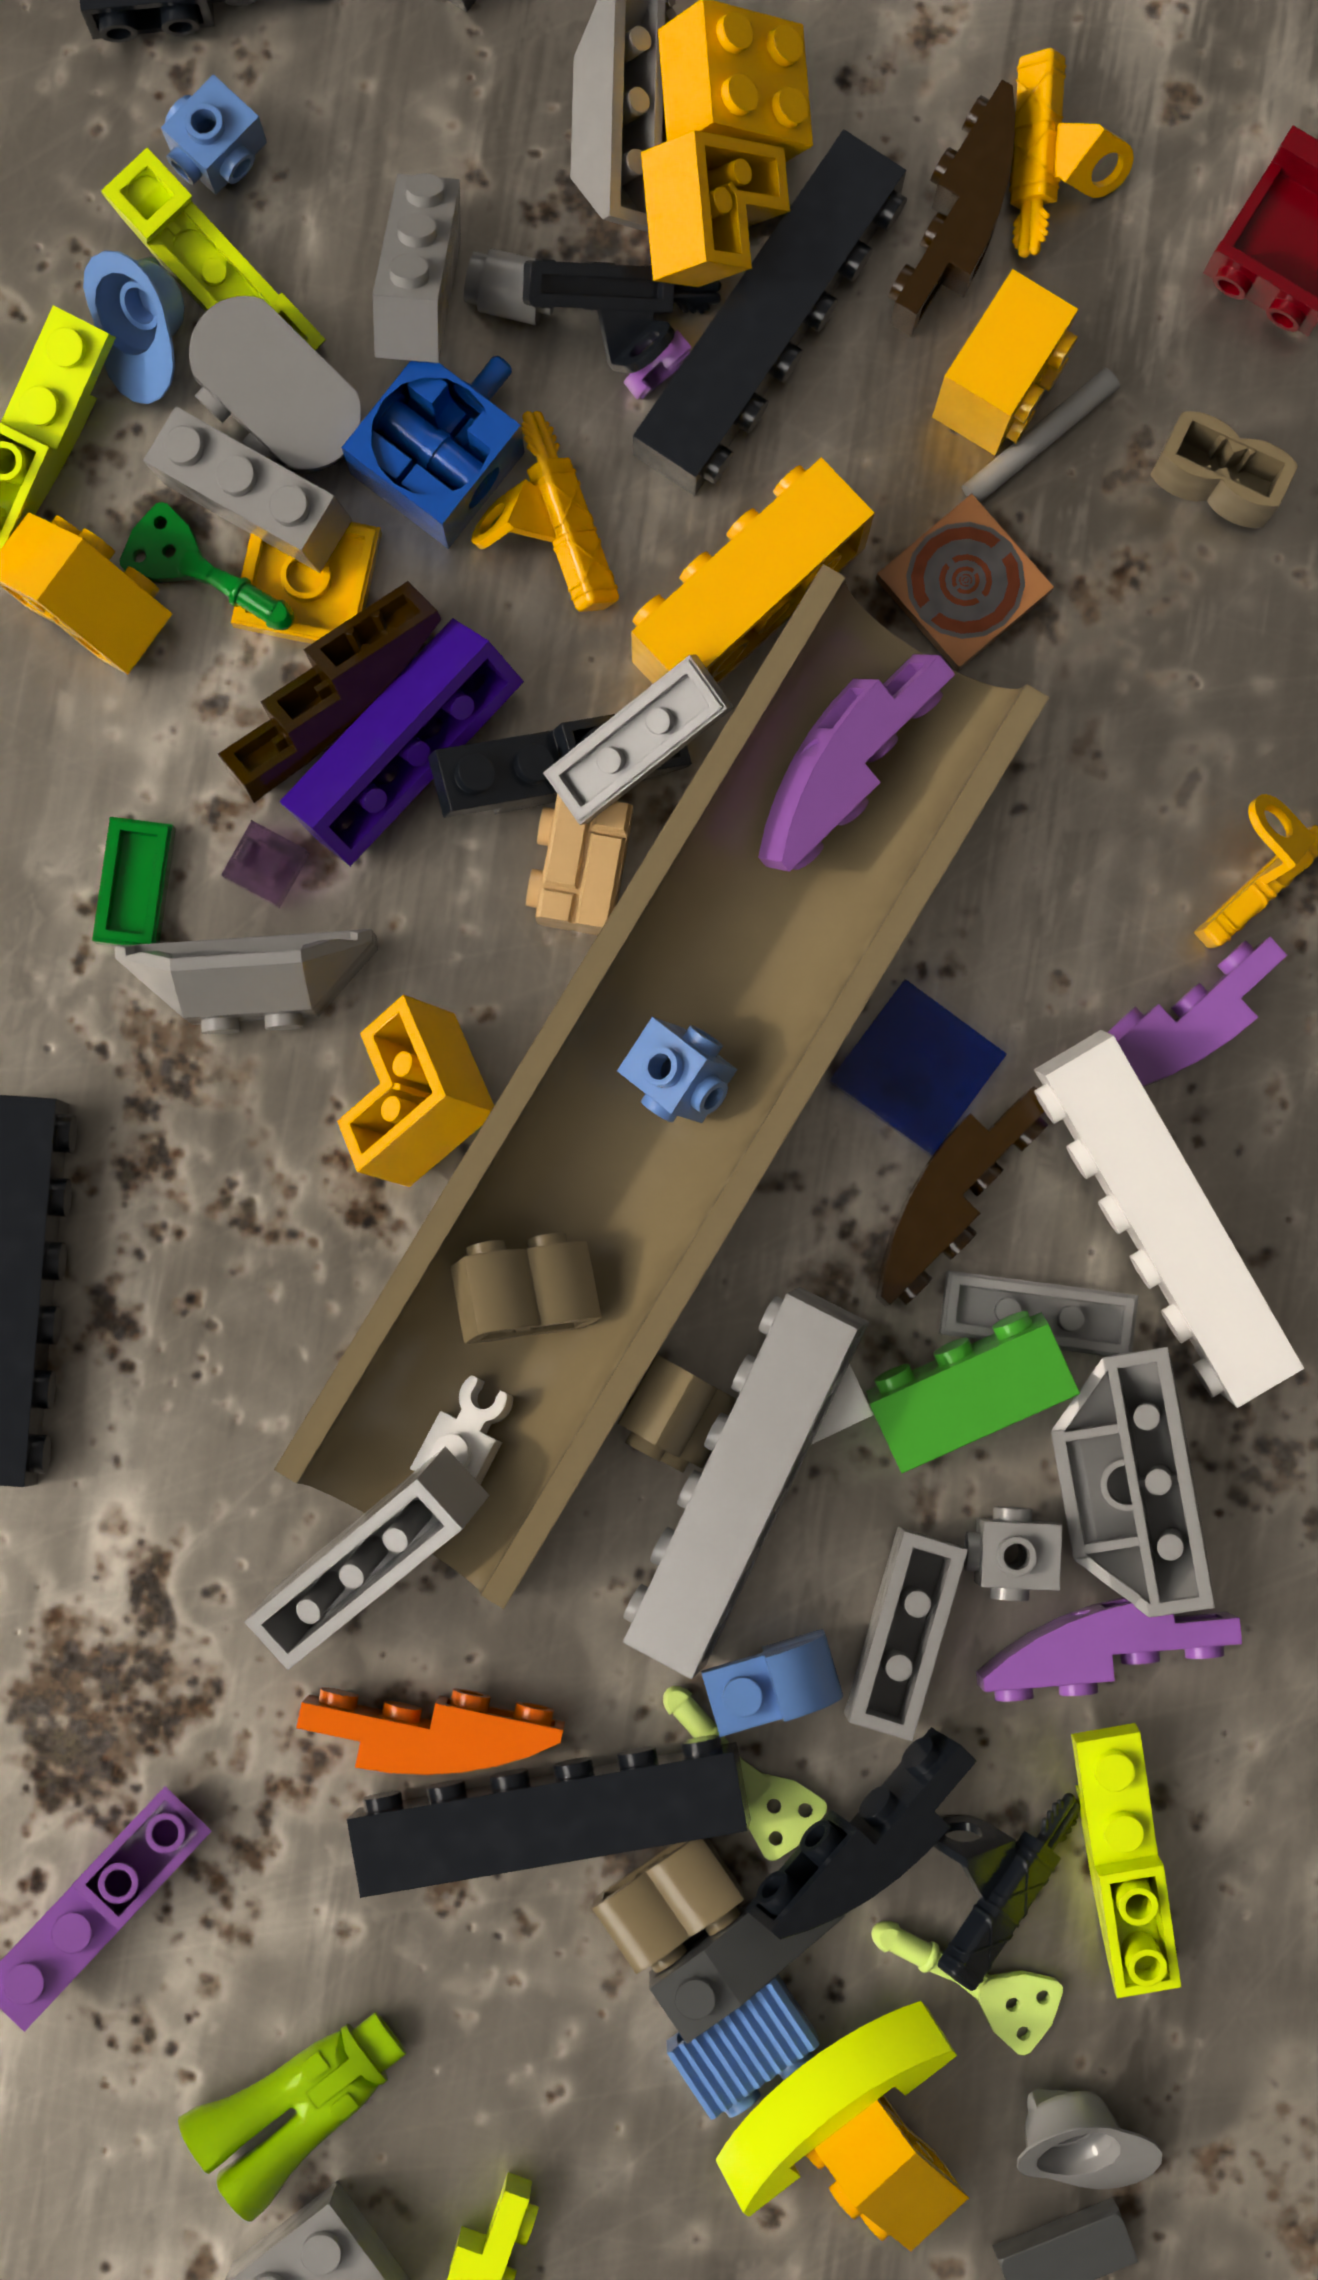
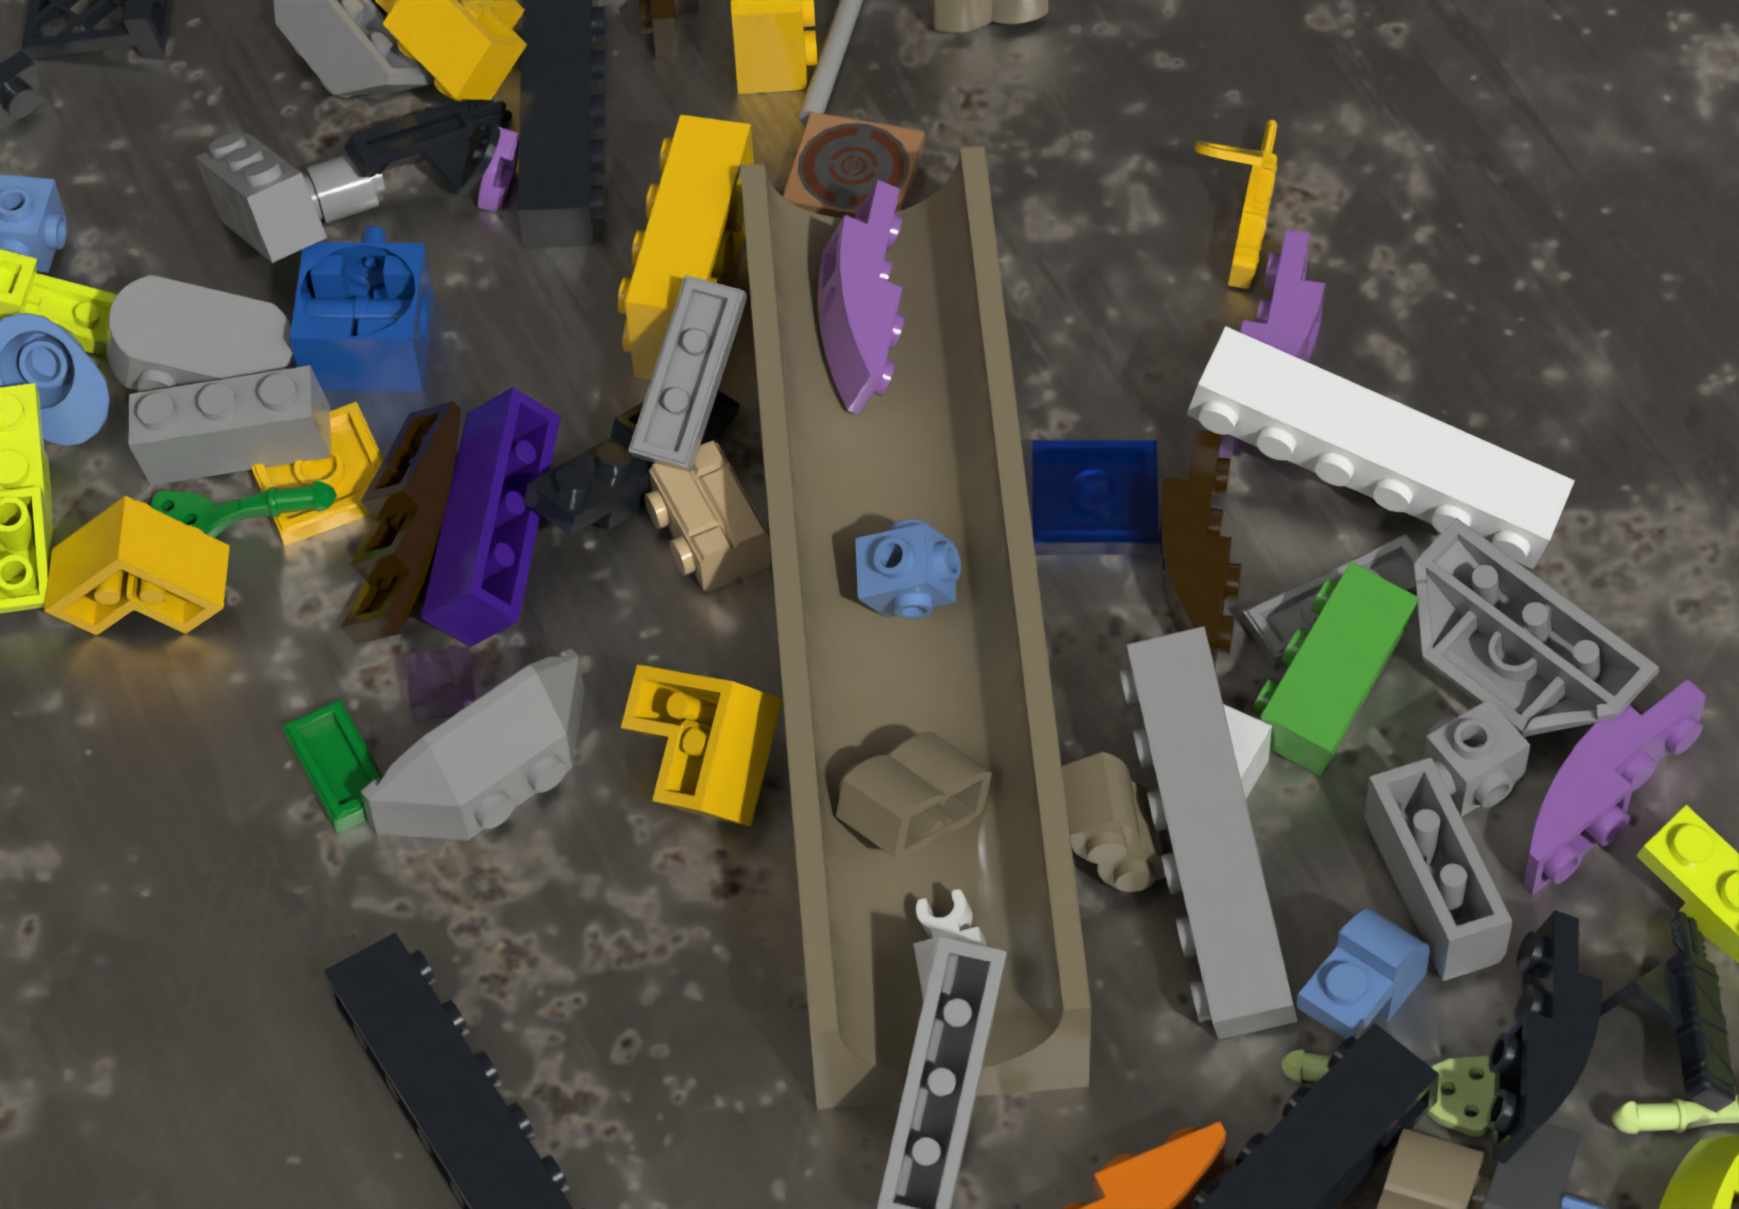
camera: 30 degrees left, 30 degrees down
yellow piece [471,411,619,612] -> none

